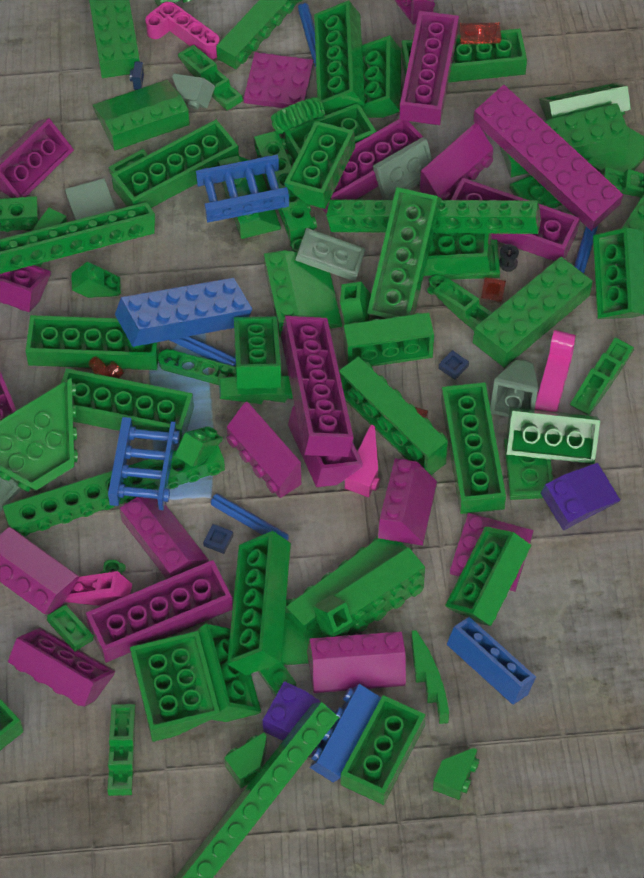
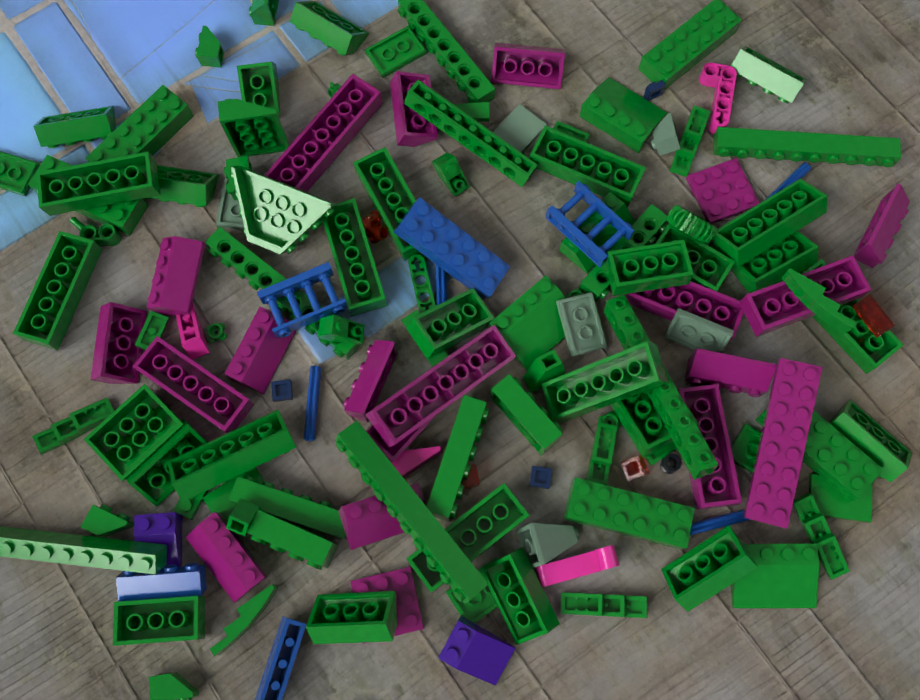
camera: 60 degrees right, 15 degrees up
none -> green brick [335,421,488,604]
none -> green slope [781,268,856,334]

